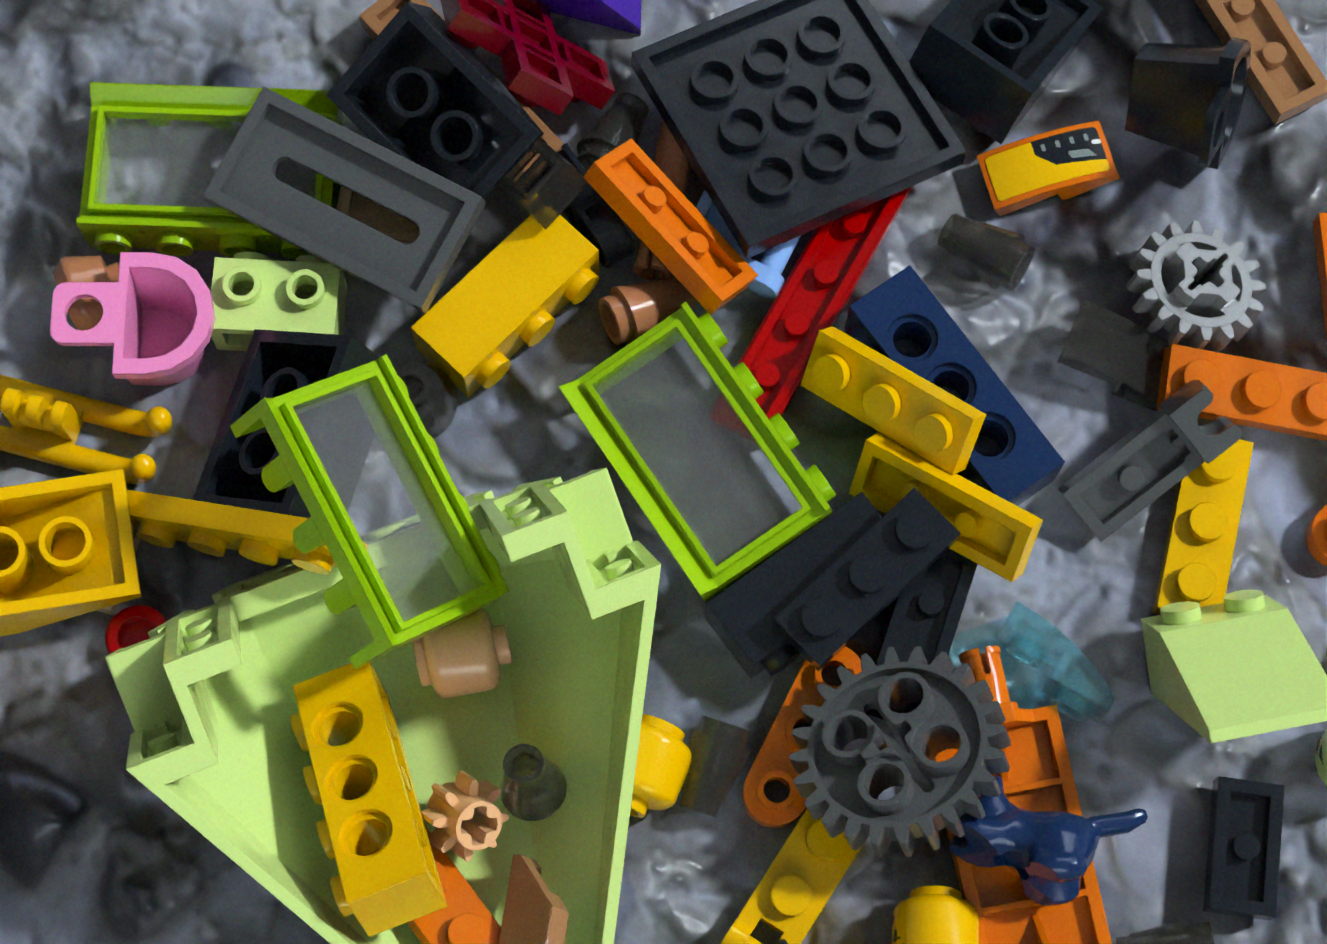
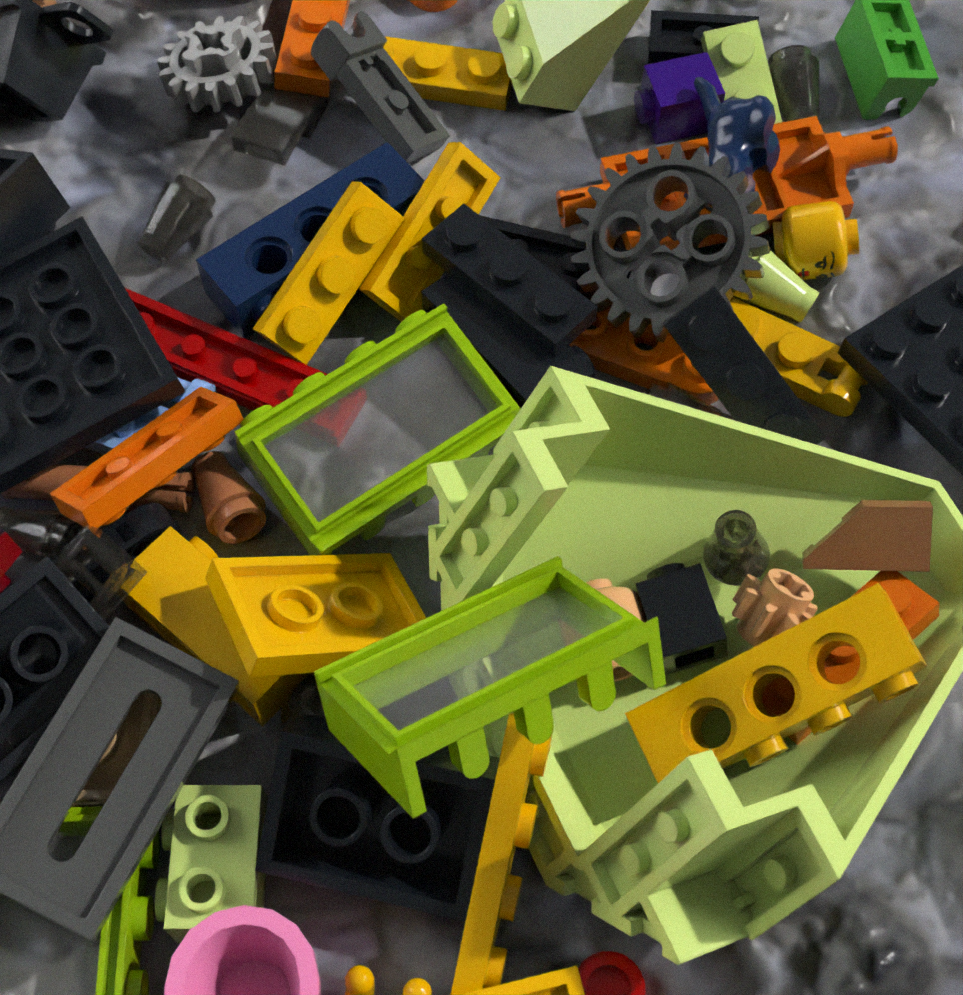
camera: 90 degrees left, 10 degrees down
slope [977,120,1120,217] -> none
clear light blue slope [996,601,1115,723] -> none
none -> yellow plate [205,553,426,678]
none -> dark purple brick [634,52,725,144]
none -> black brick [635,563,728,675]
none -> black plate [663,285,827,445]
none -> yellowish green plate [701,20,782,124]
none -> yellowish green cone [736,250,820,323]

